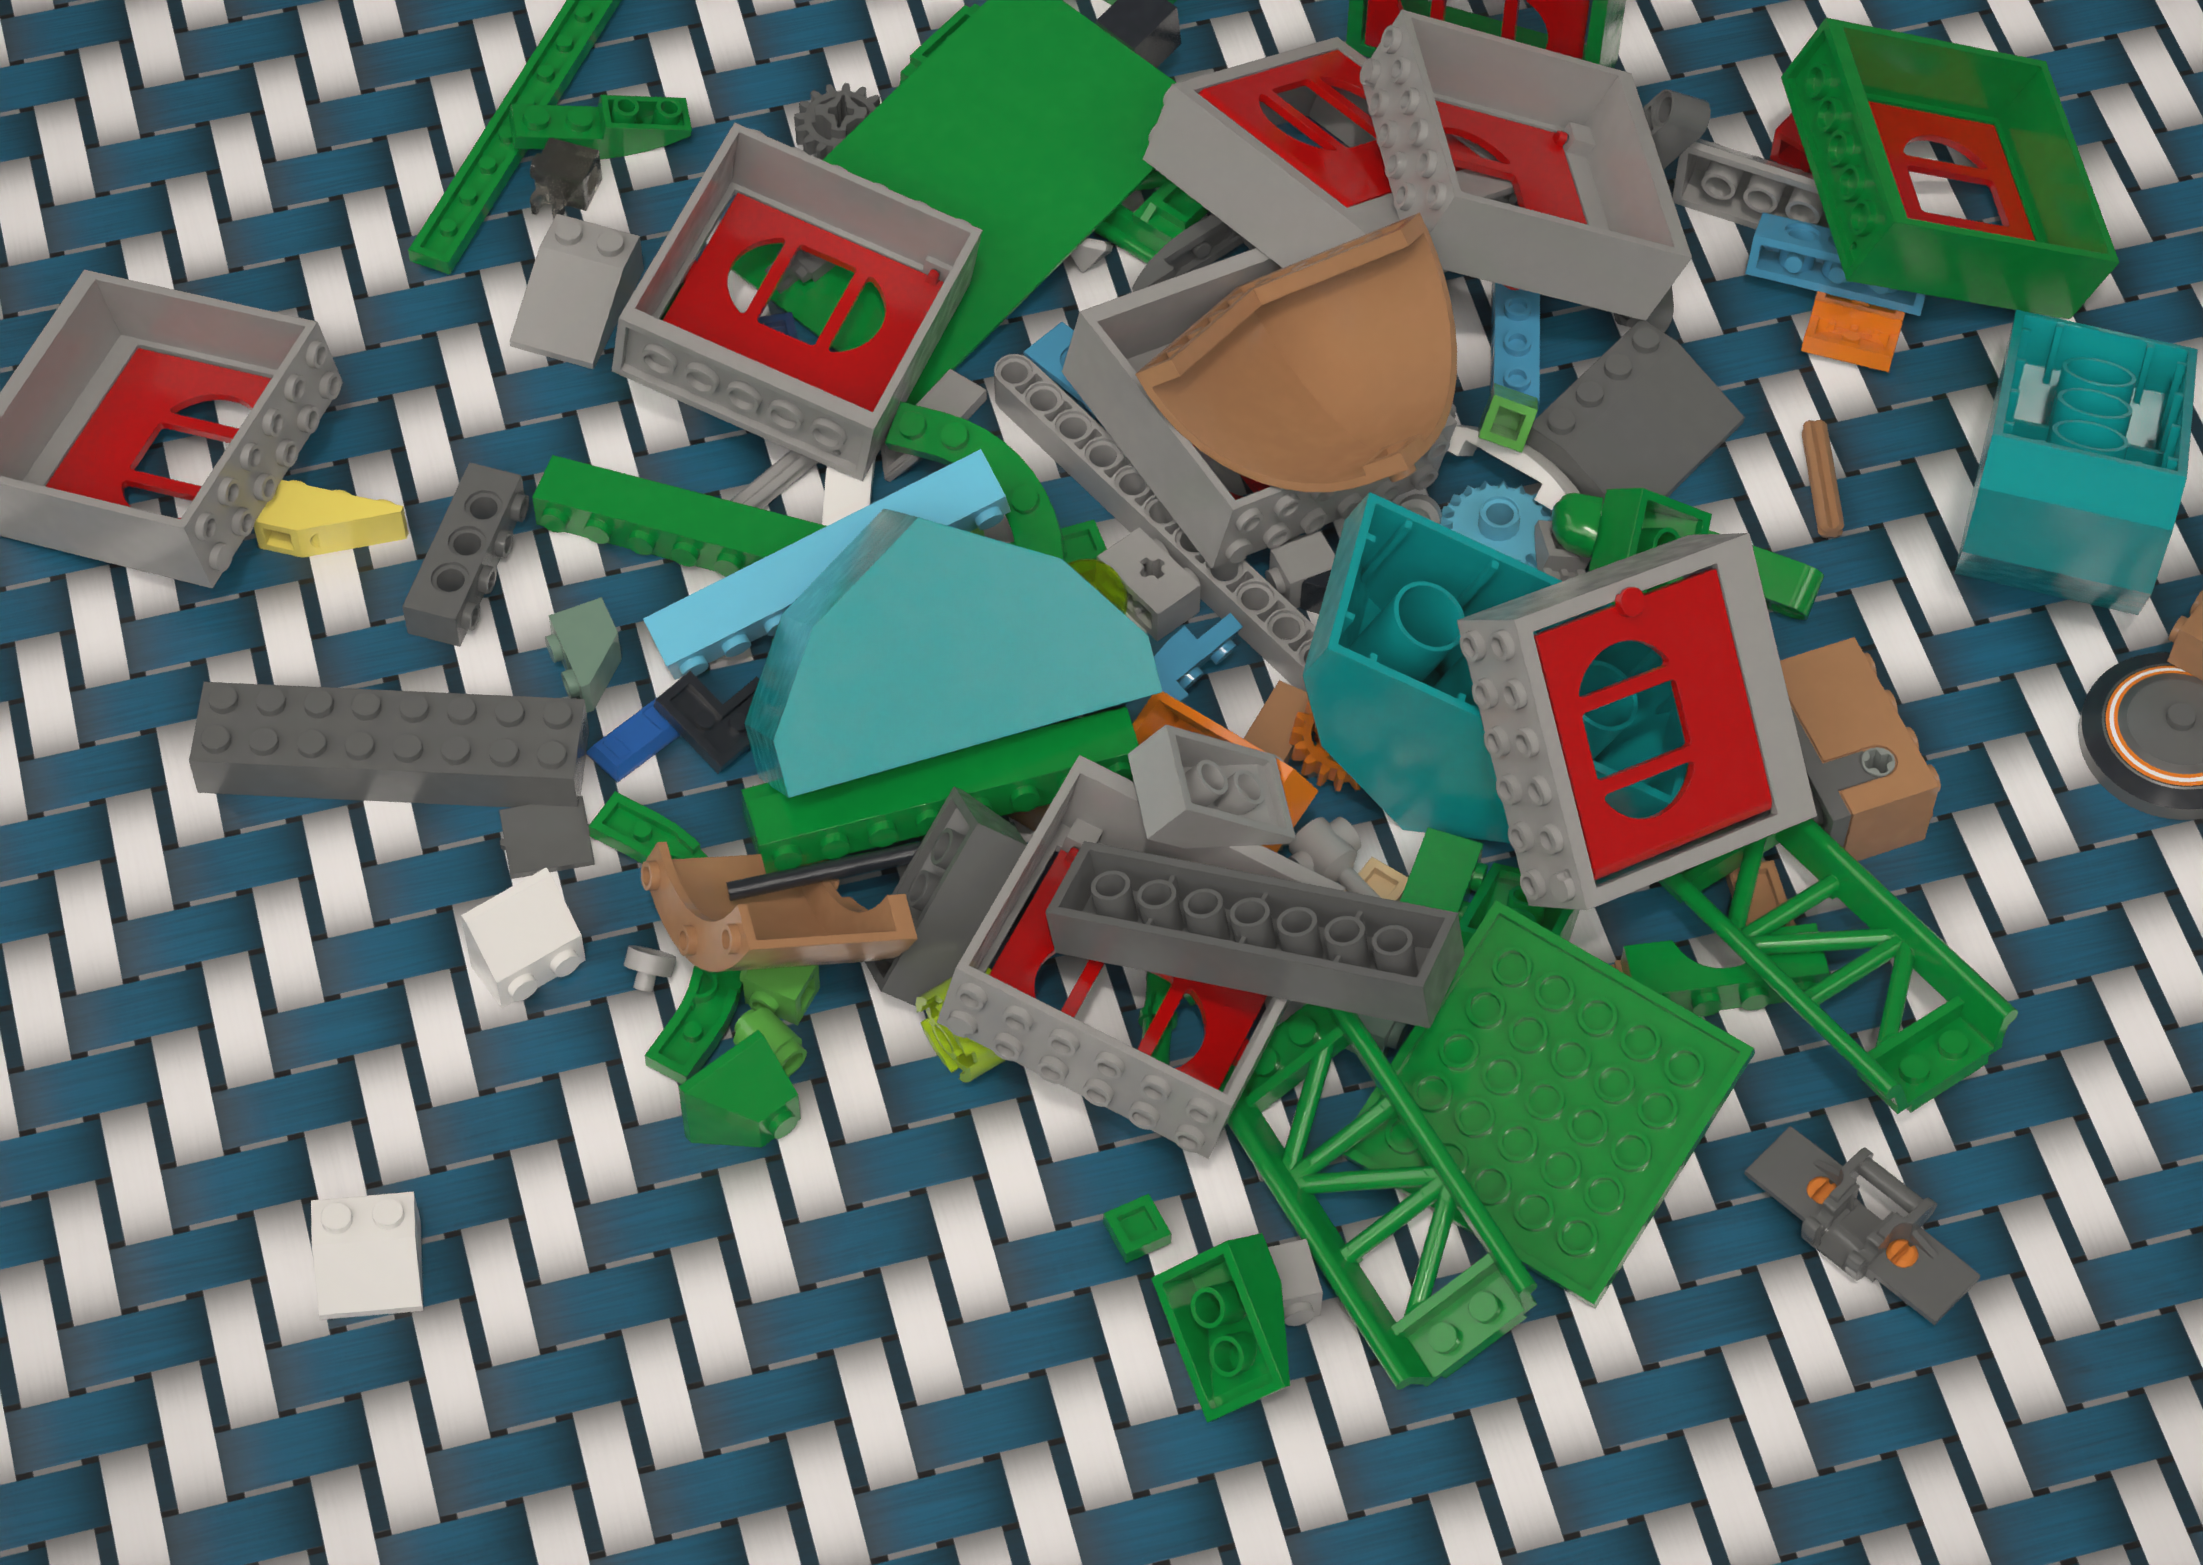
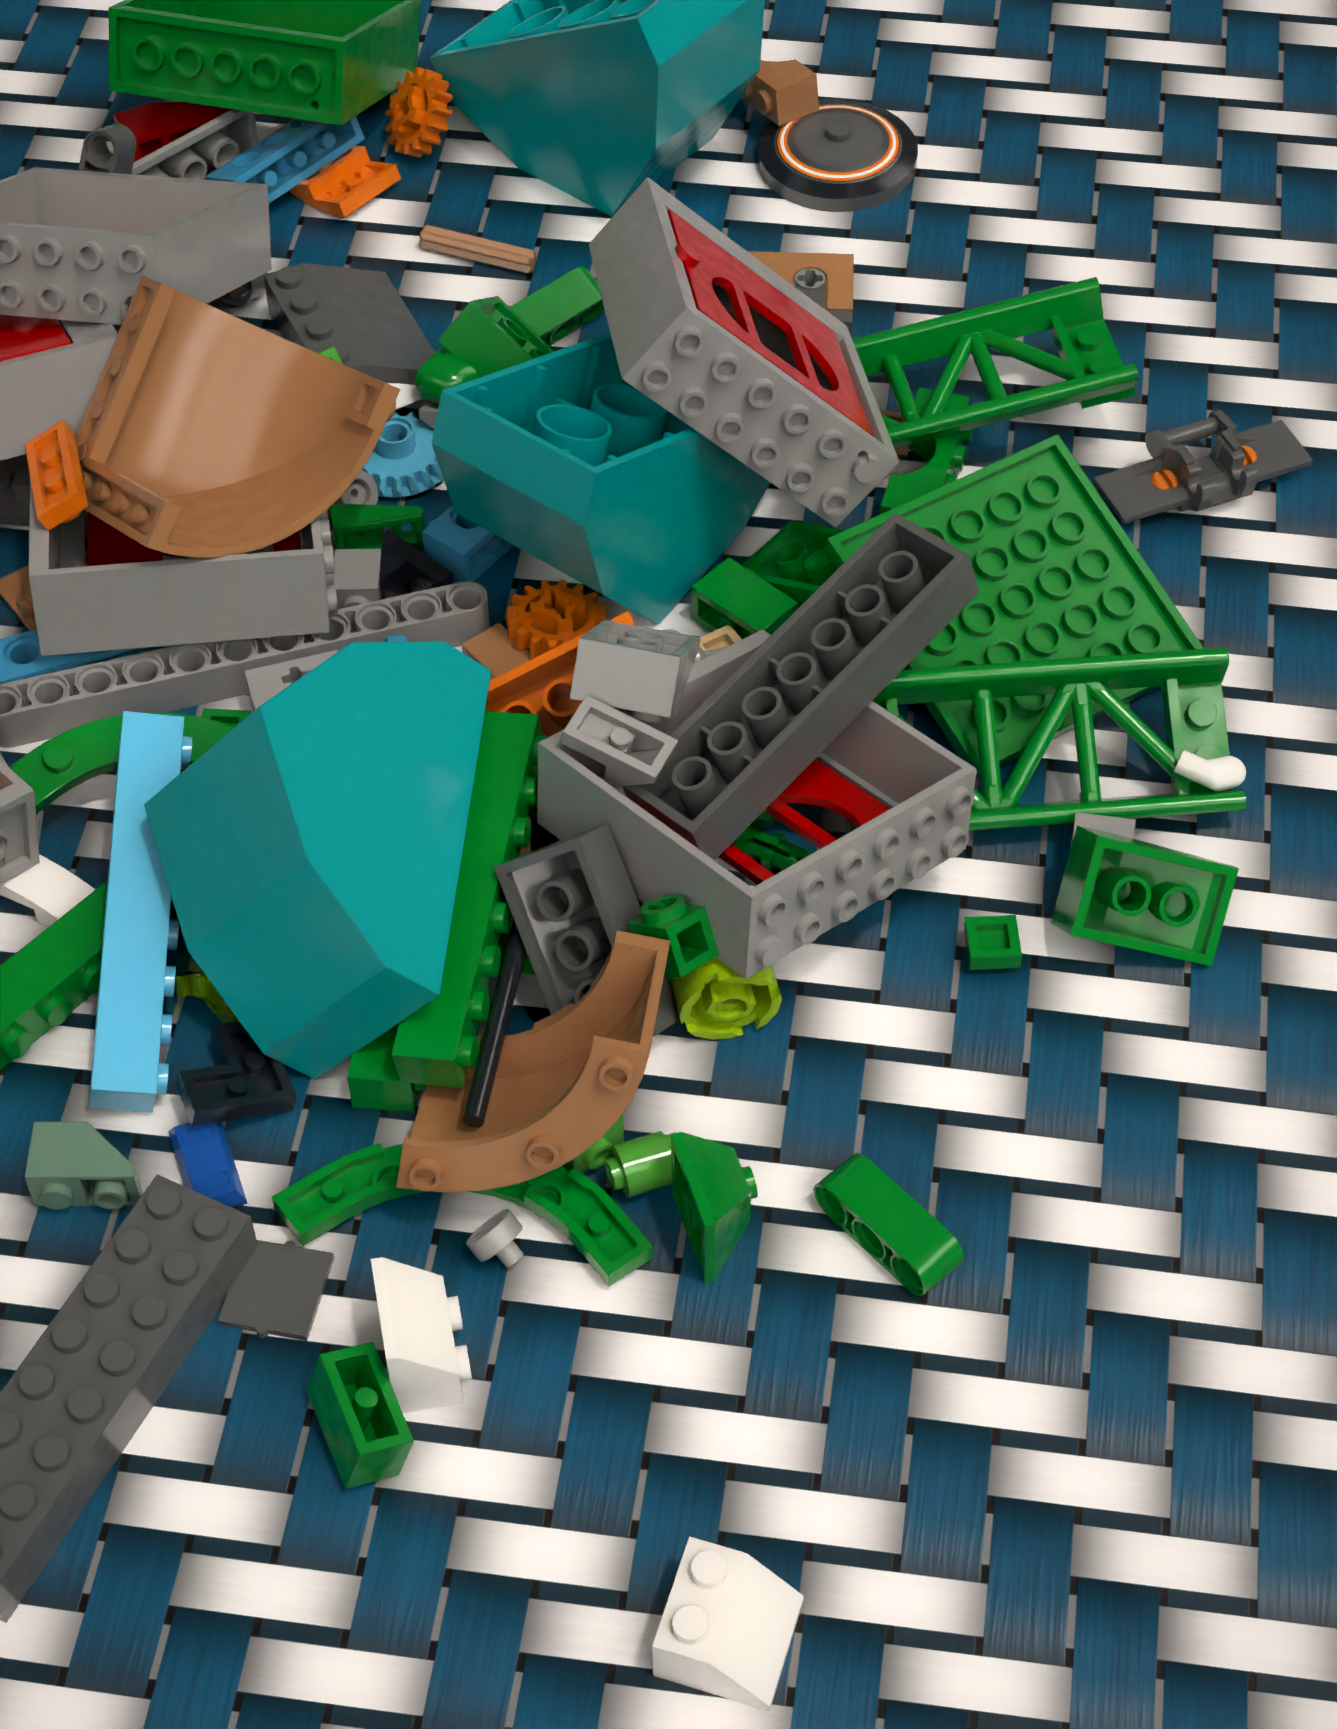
camera: 65 degrees left, 5 degrees down
none -> orange plate [25,420,88,531]
none -> green brick [306,1342,414,1489]
none -> orange gear [385,67,453,158]
none -> light grey slope [561,695,678,787]
none -> green brick [626,894,720,979]
none -> green beam [813,1153,965,1296]
none -> white arm [1174,750,1246,791]

